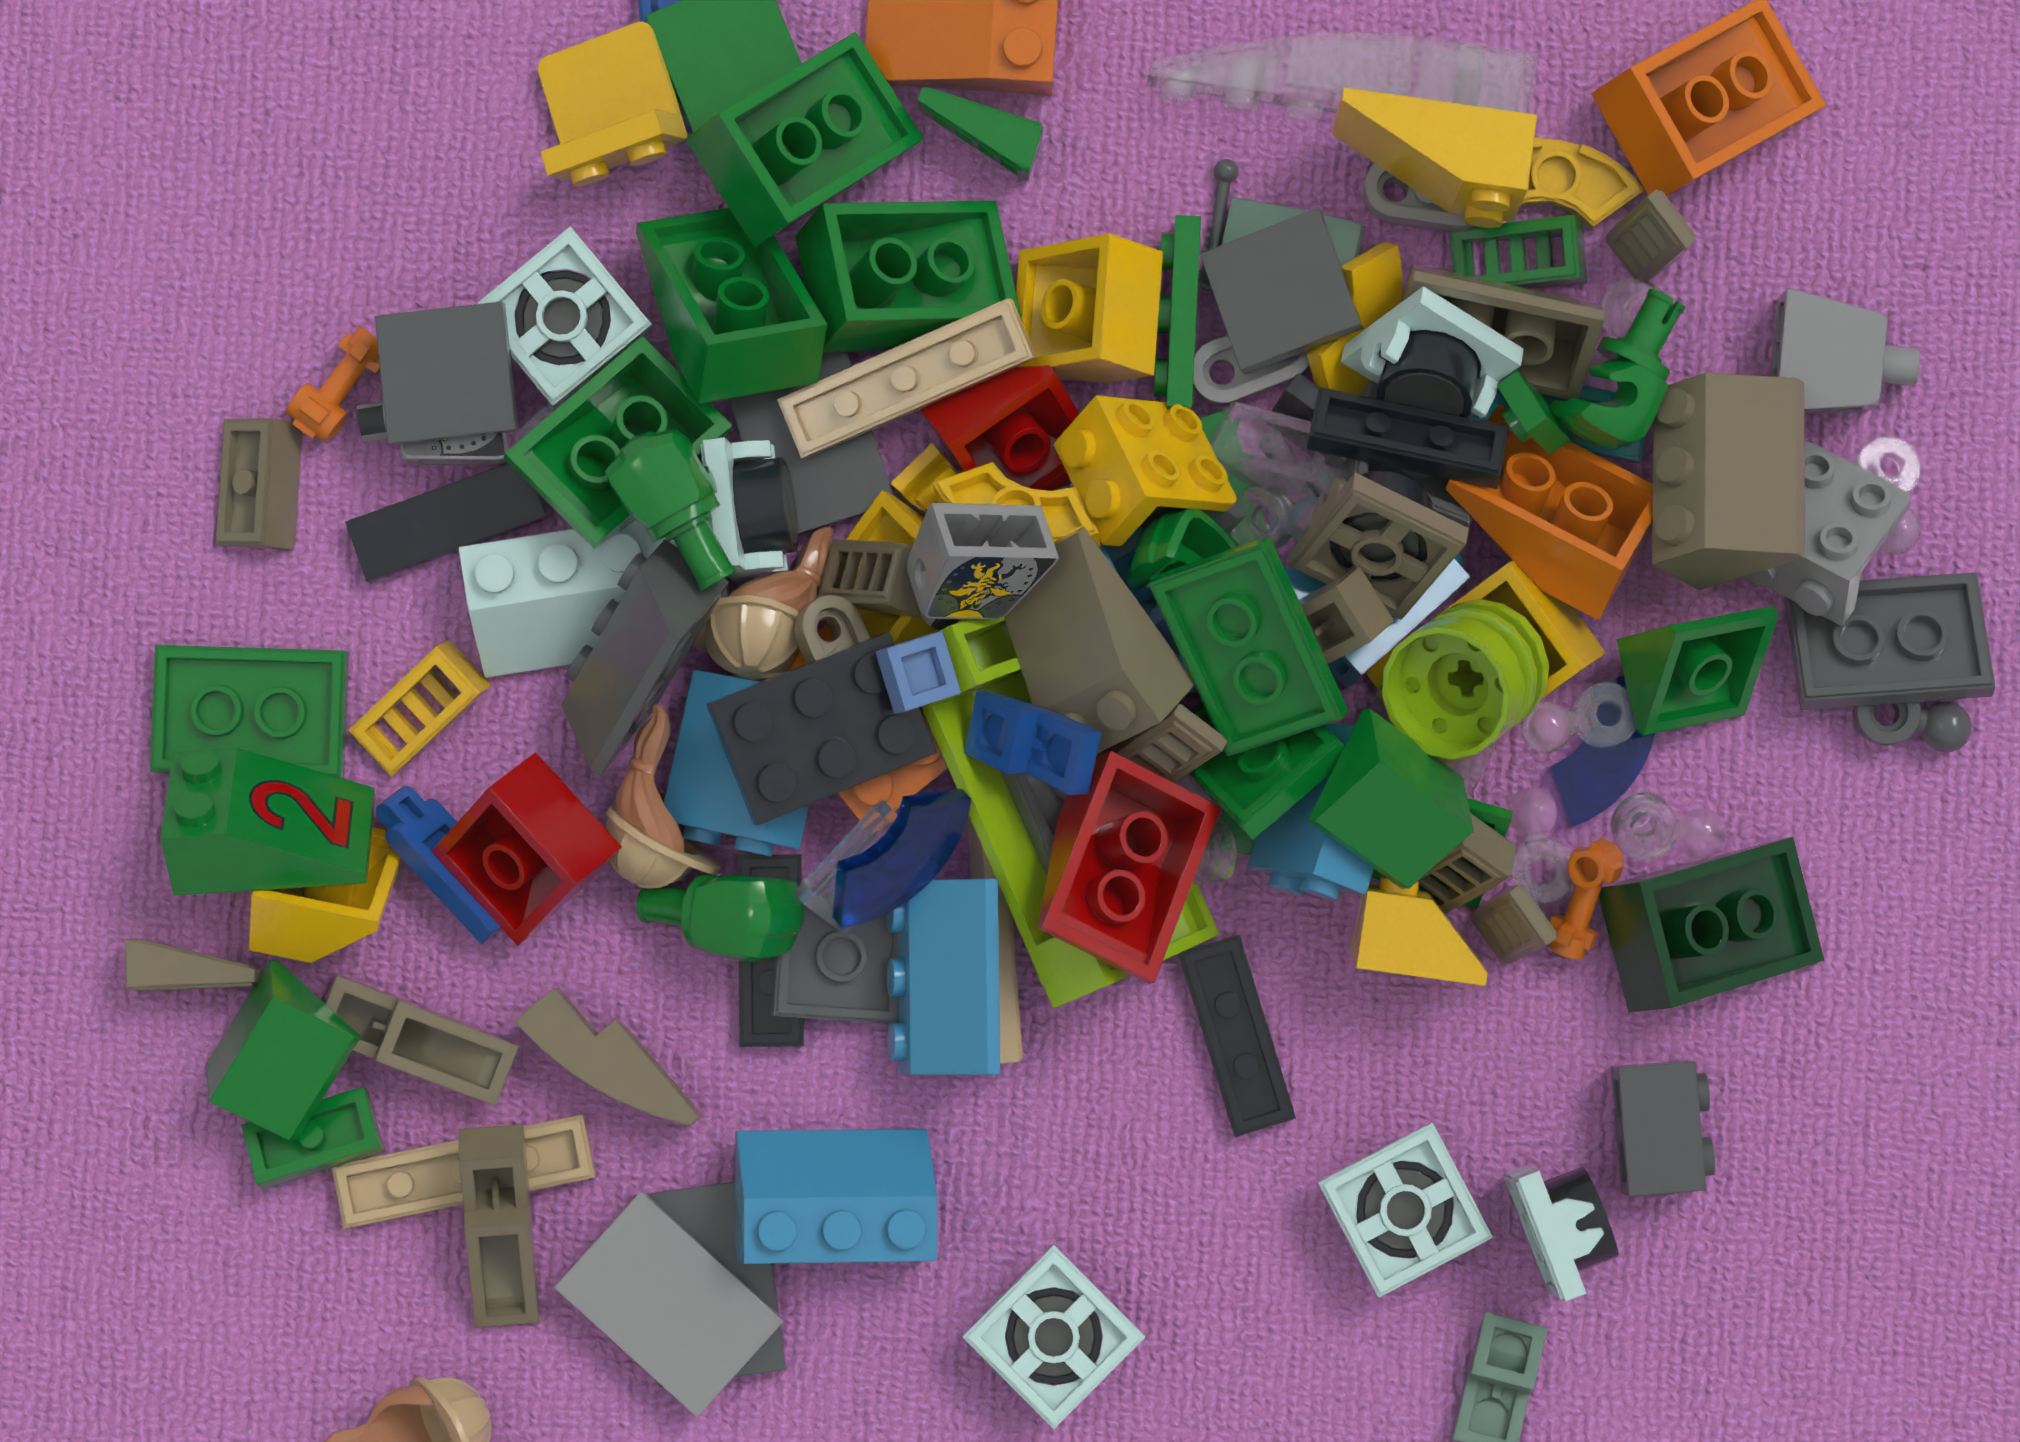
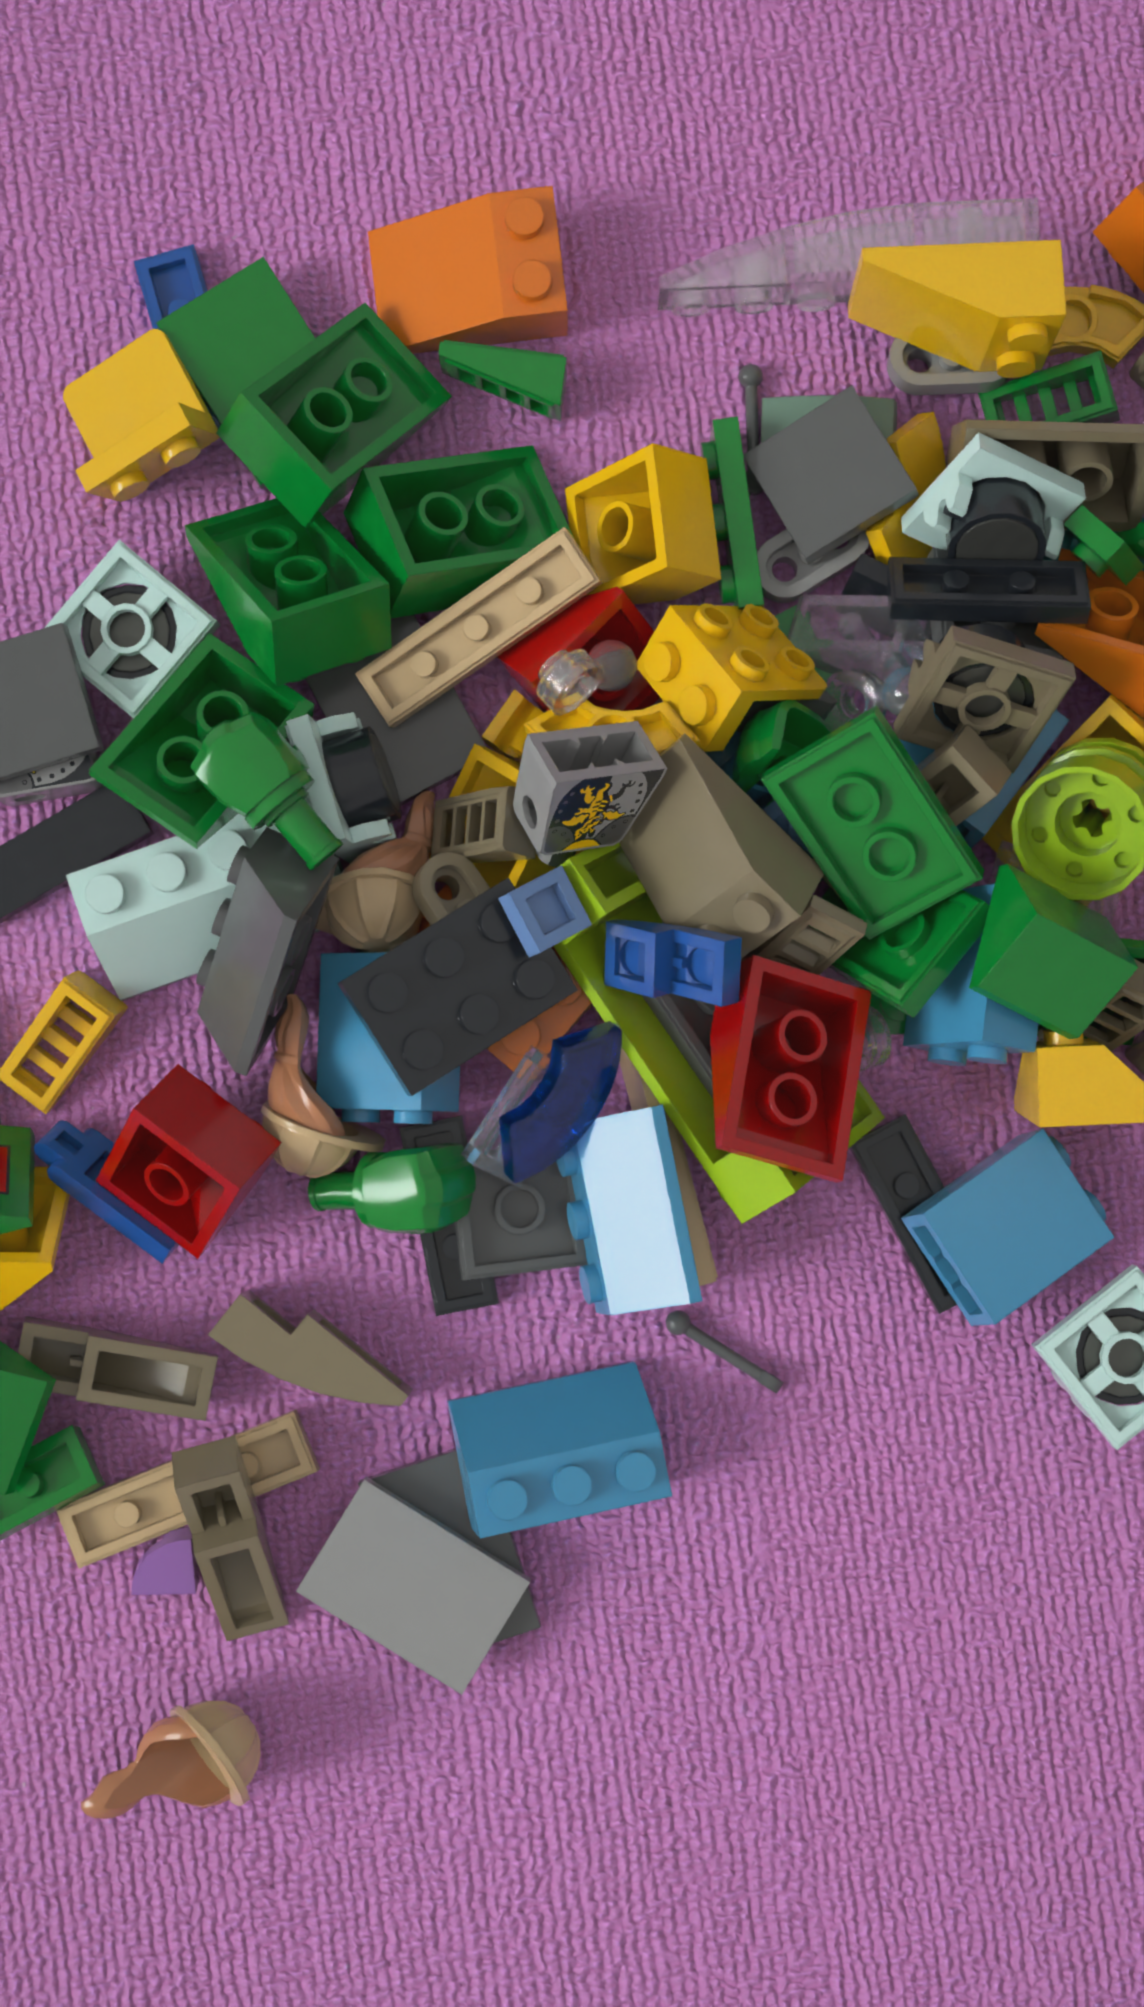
camera: 10 degrees left, 0 degrees up
light aqua piece [962,1244,1145,1429] -> none
none -> medium lavender tile [132,1527,199,1595]
none -> clear plate [536,640,637,715]
none -> dark grey hinge [666,1310,784,1393]
none -> dark azure brick [901,1129,1115,1326]

